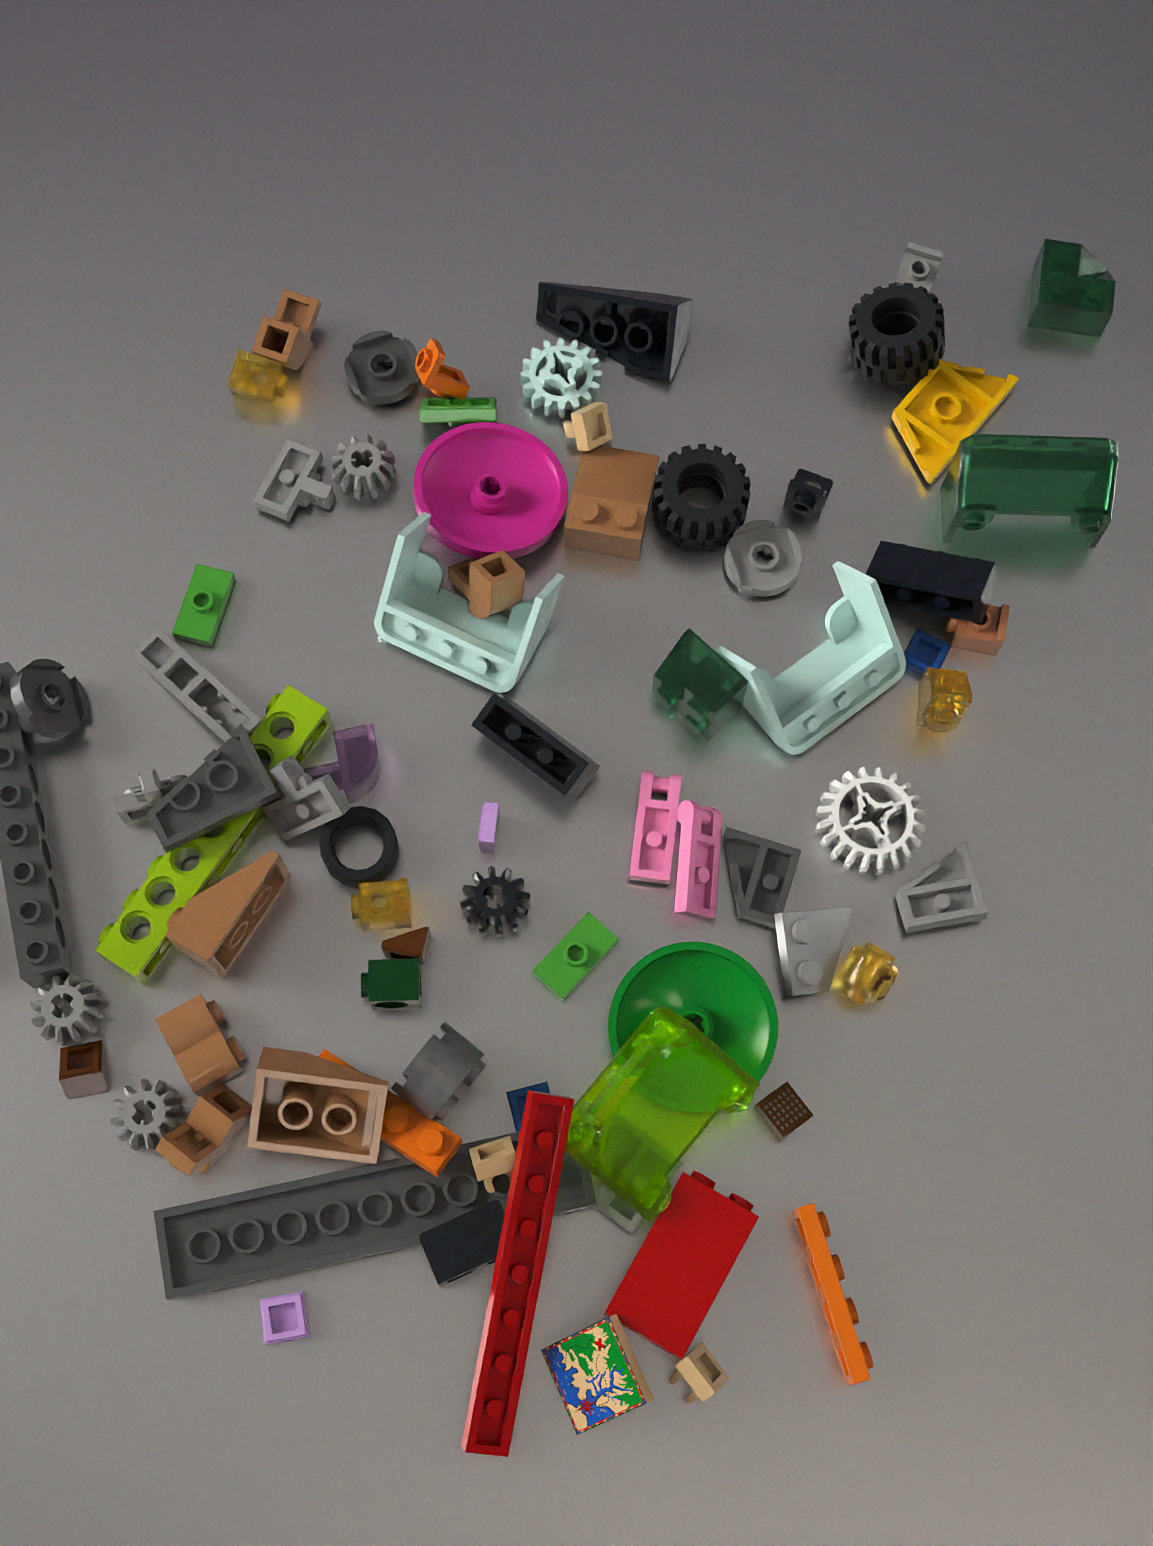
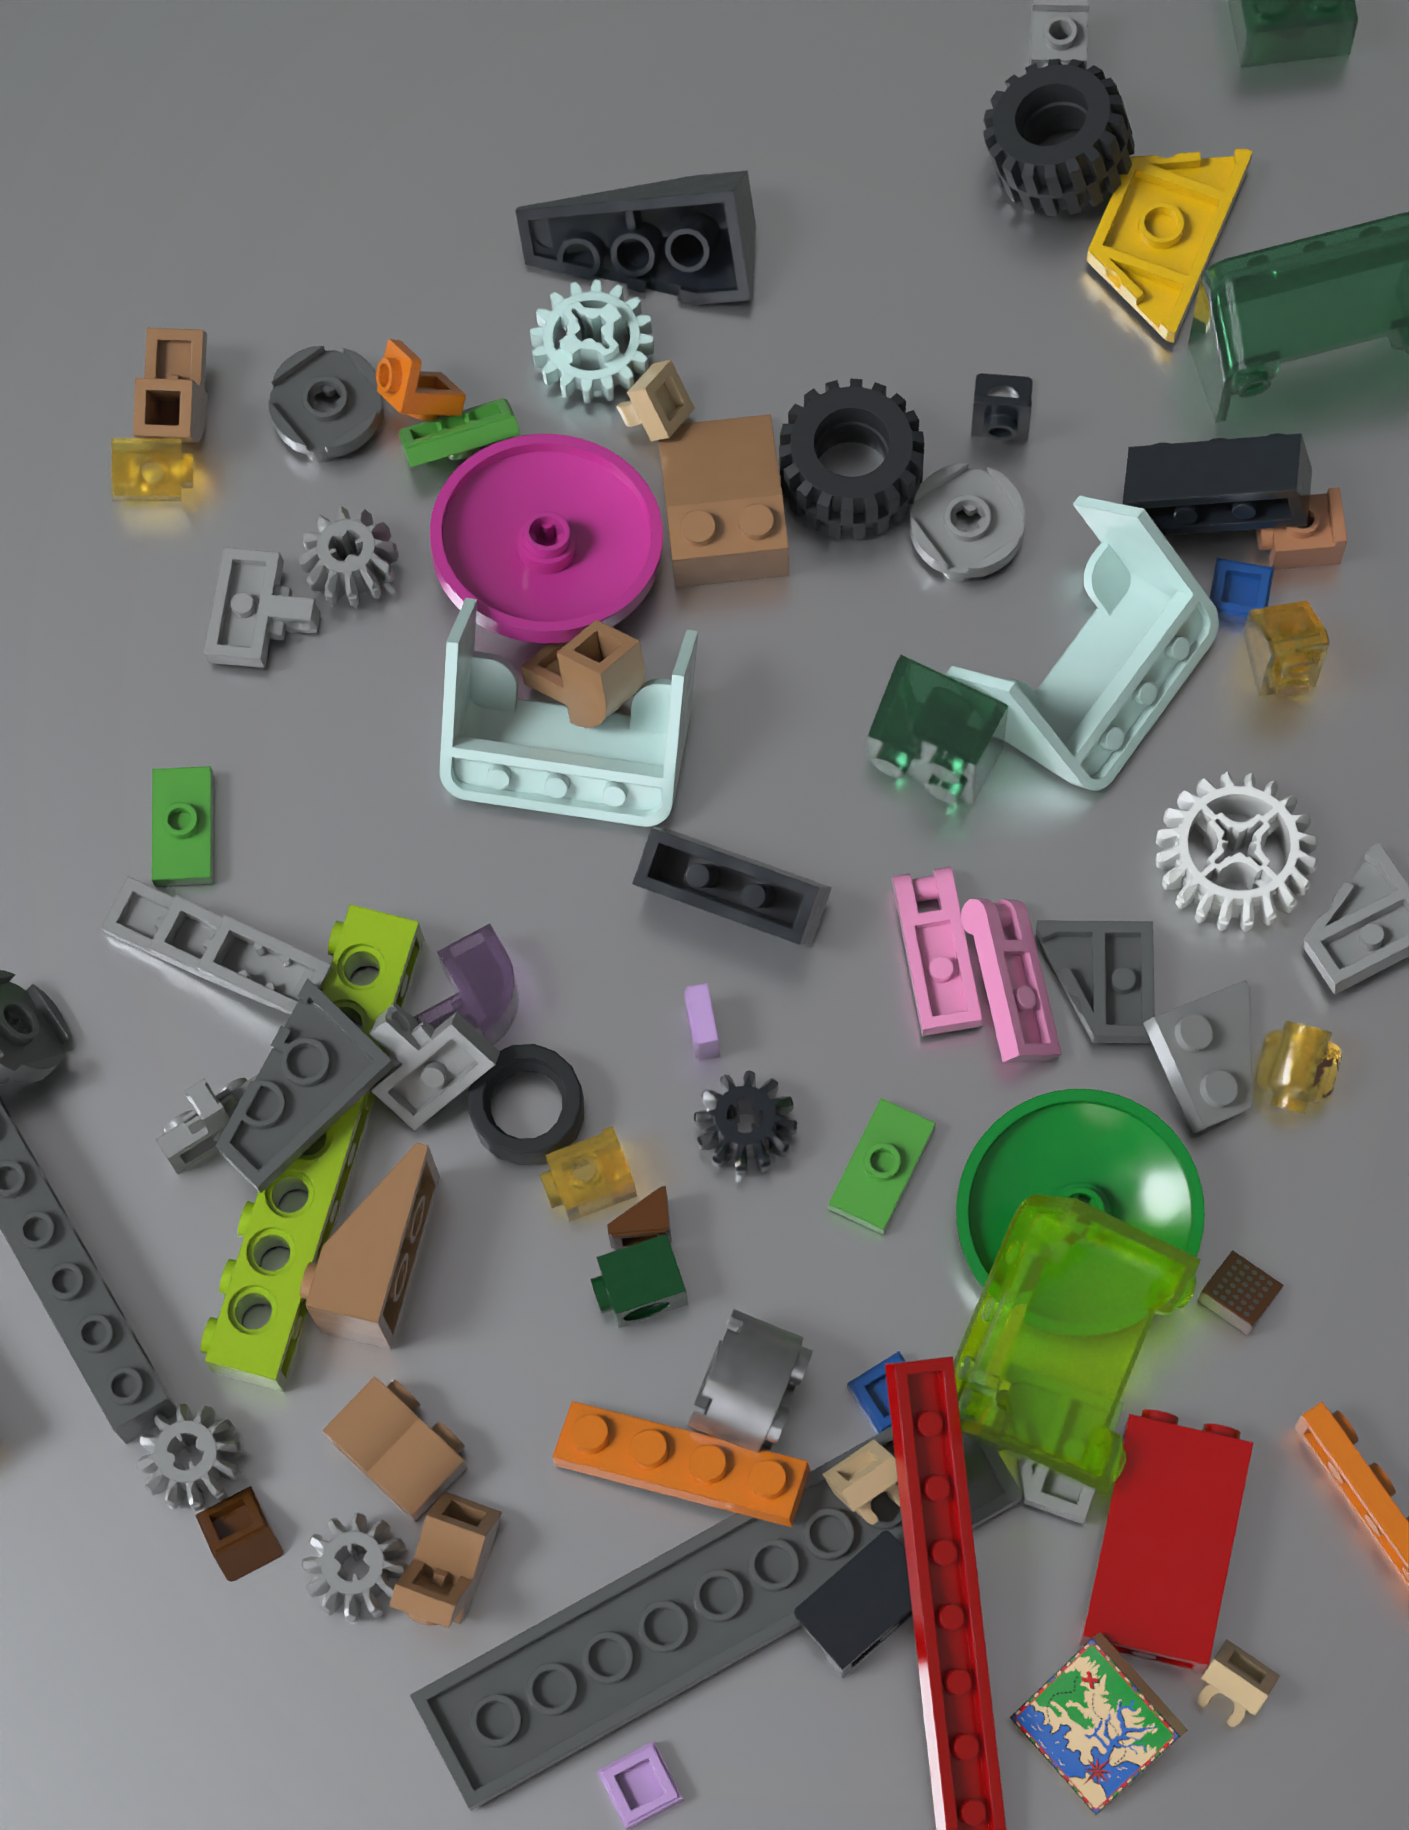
camera: 10 degrees left, 0 degrees up
medium nougat slope [247,1047,389,1164] -> none

